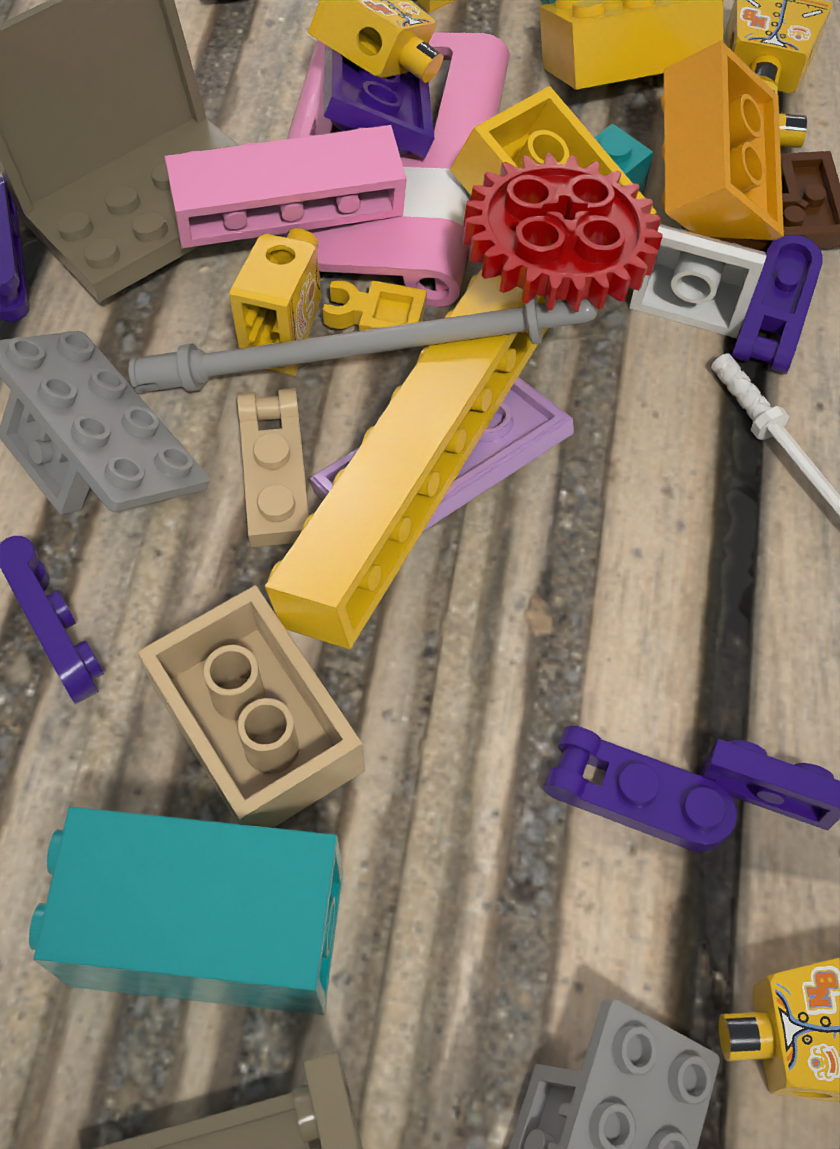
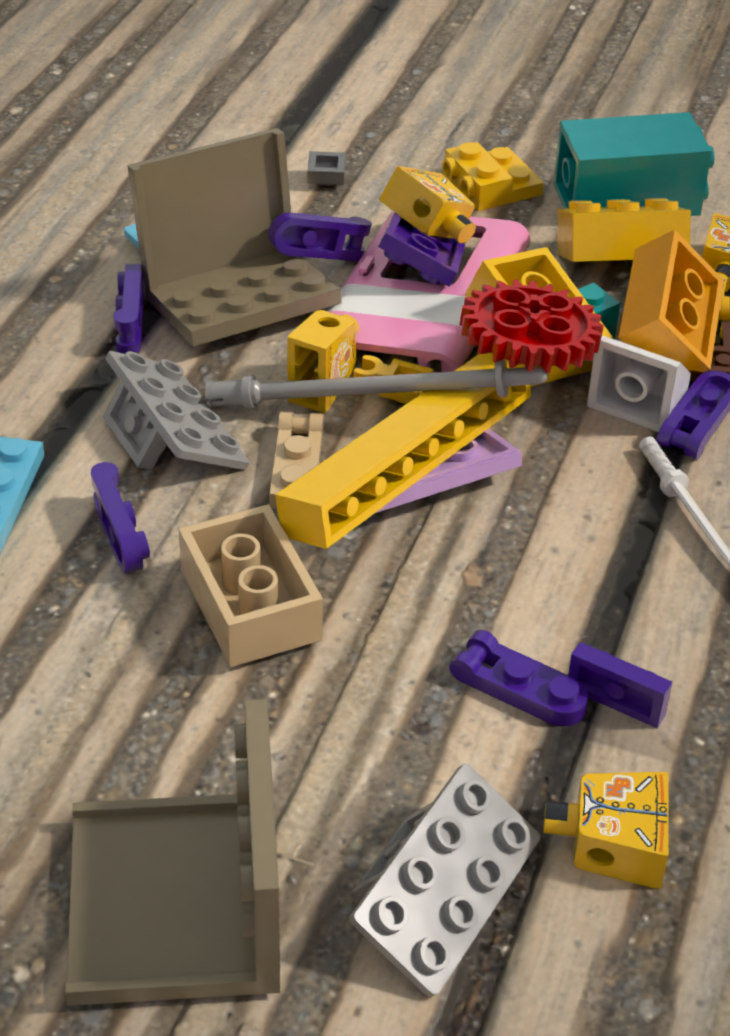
camera: 10 degrees right, 20 degrees down
teal brick [29,807,343,1015] -> none
bright pink brick [165,125,406,248] -> none
none -> dark purple plate [268,212,372,262]

